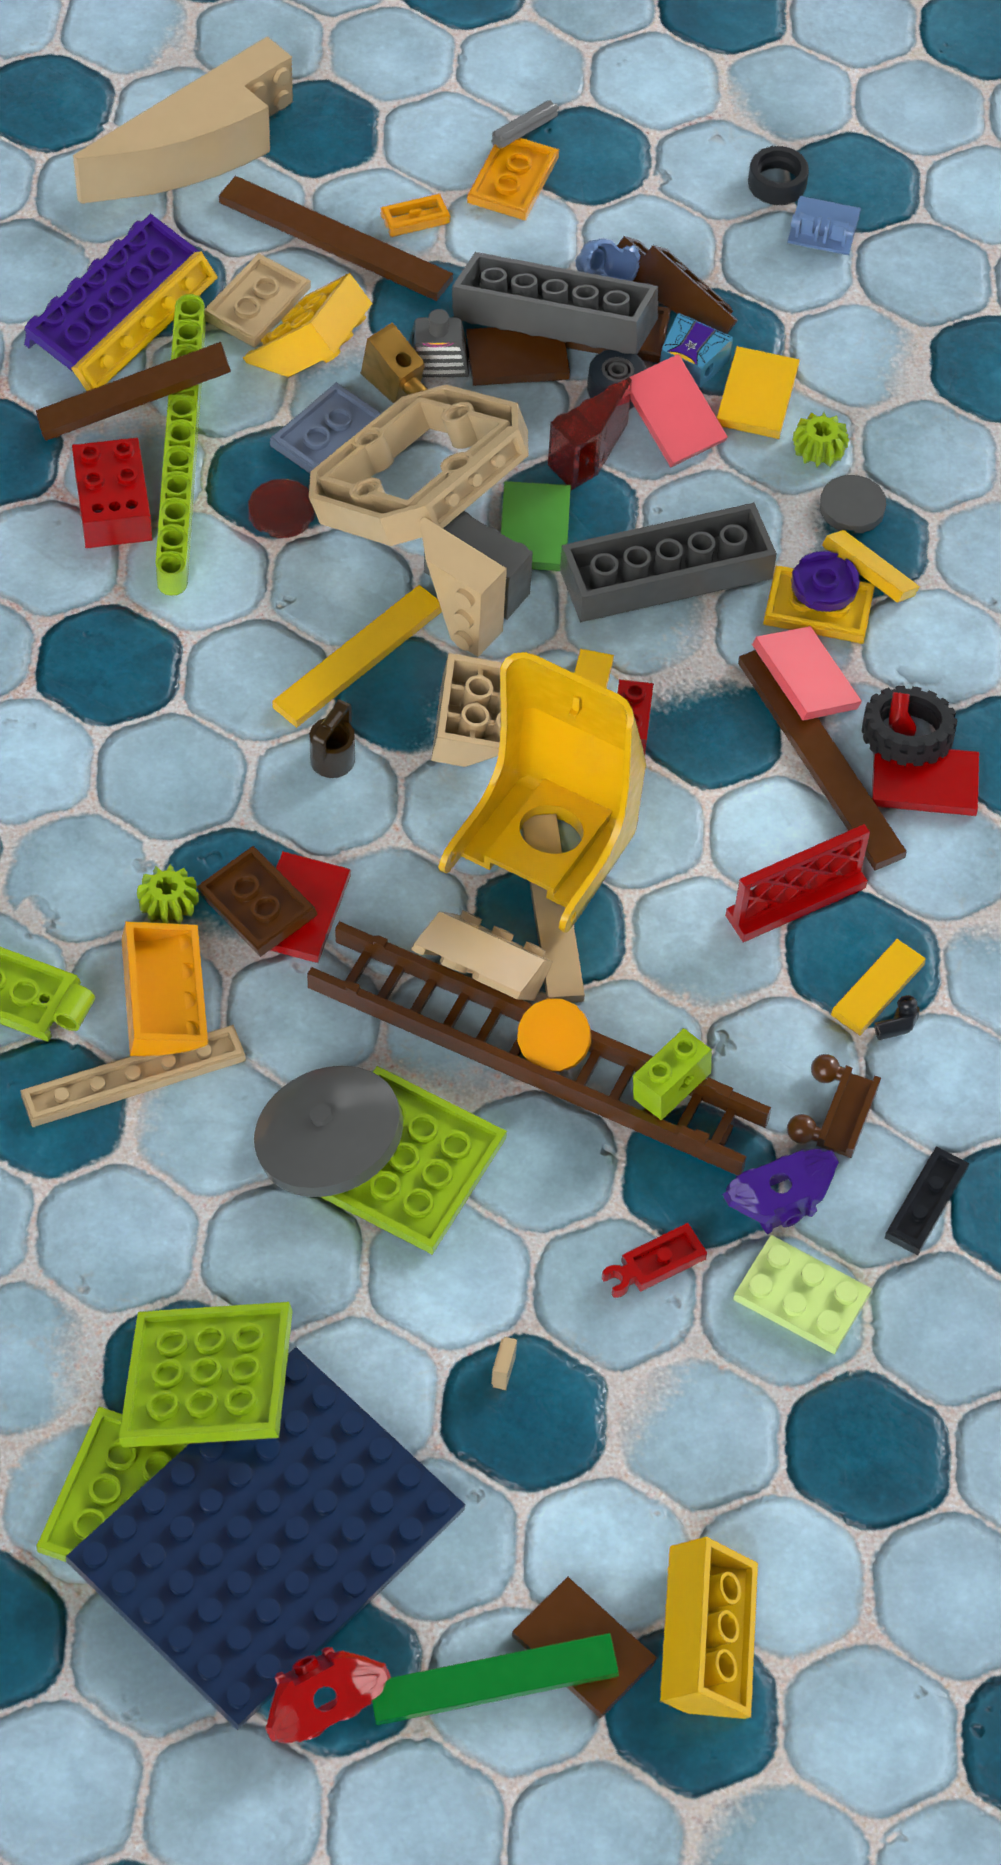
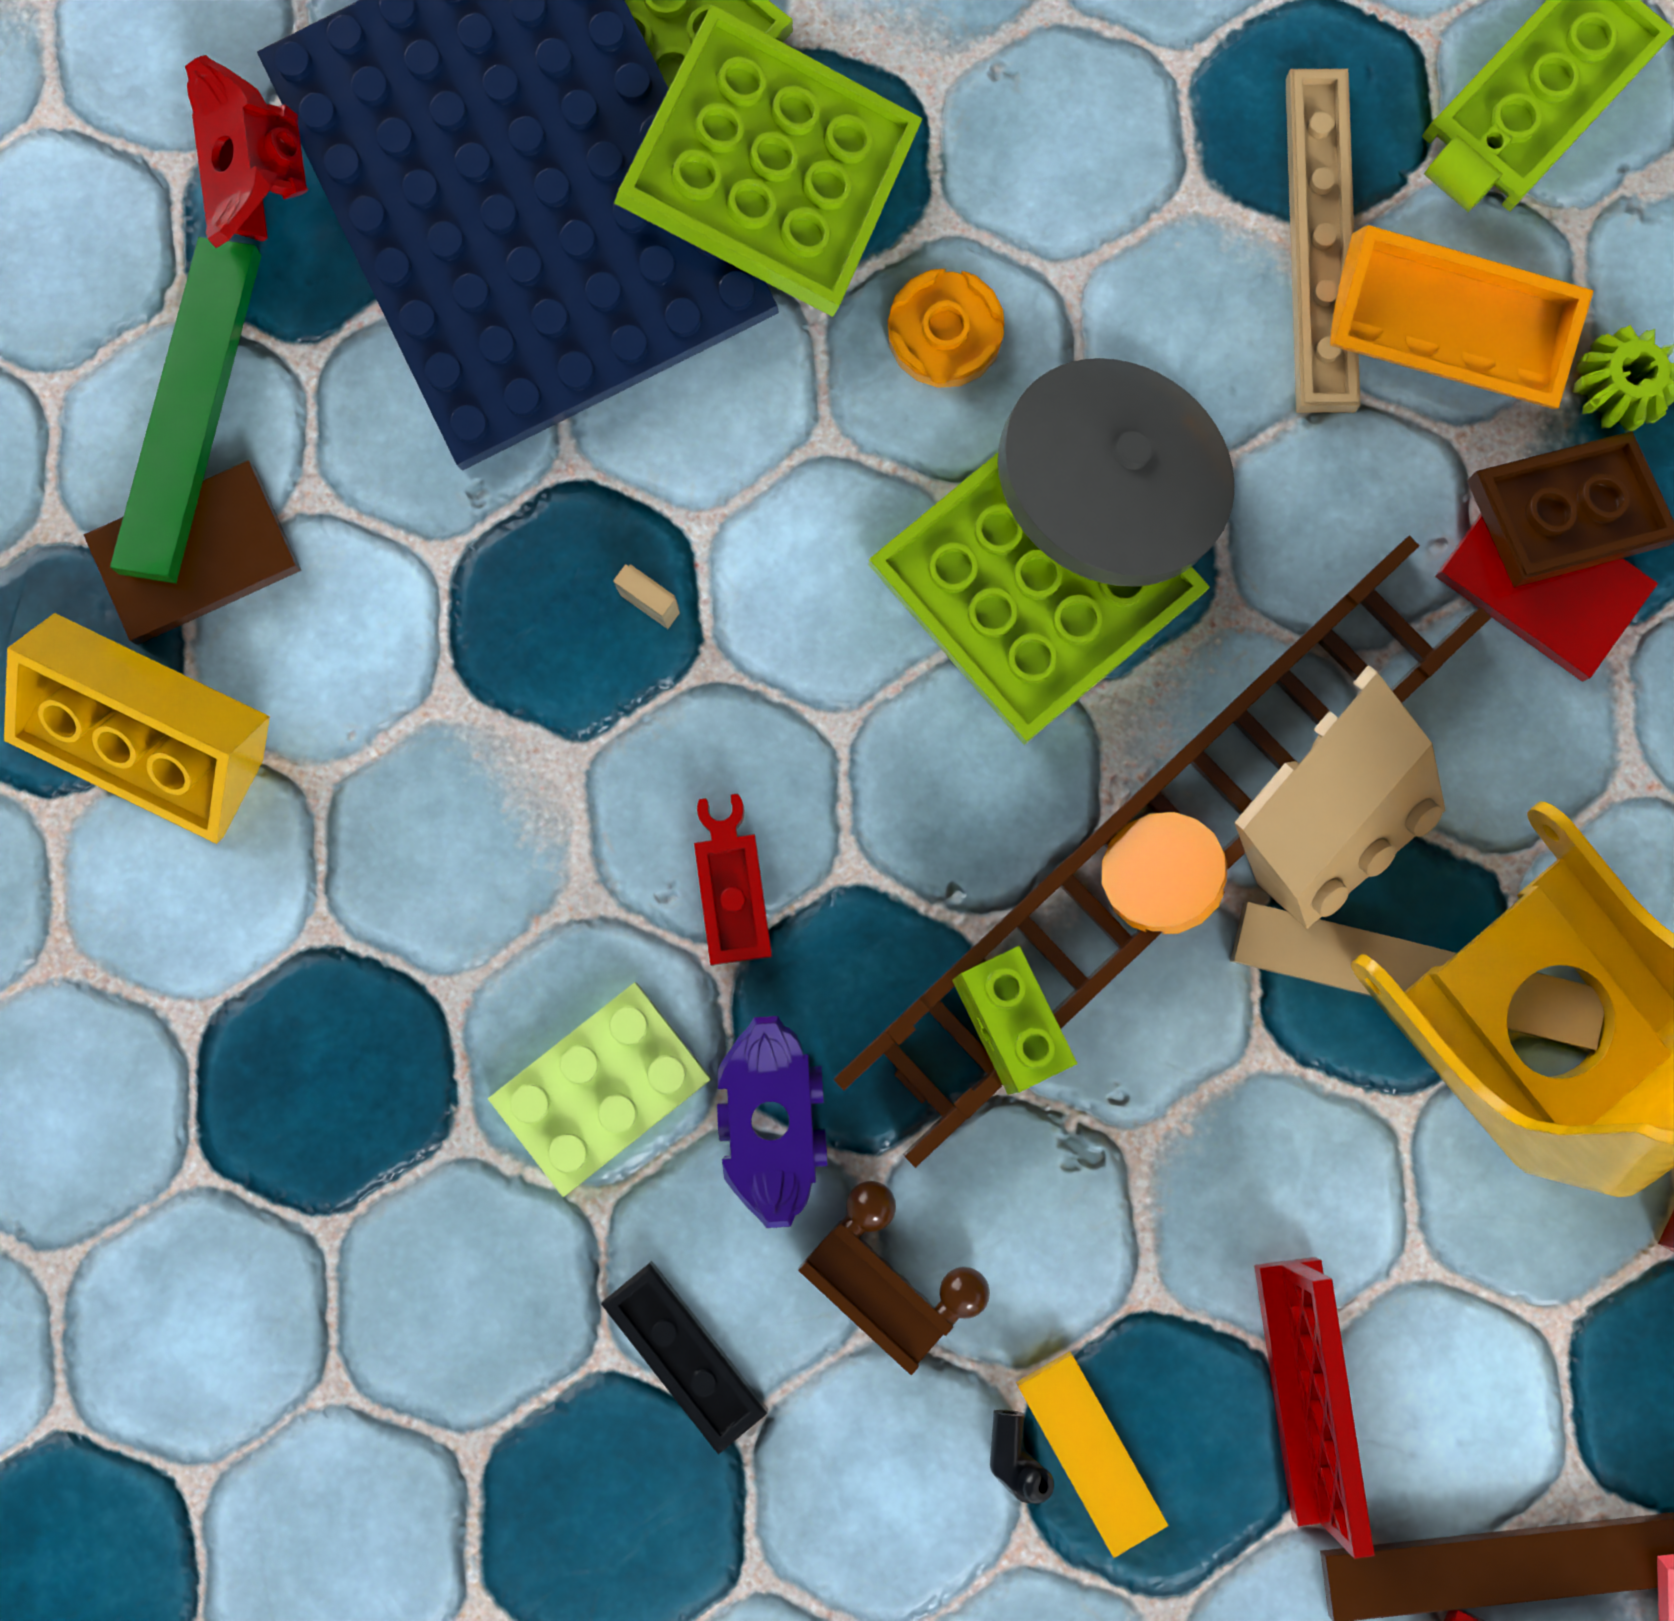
camera: 115 degrees right, 25 degrees up
none -> light orange tile [887,268,1004,388]

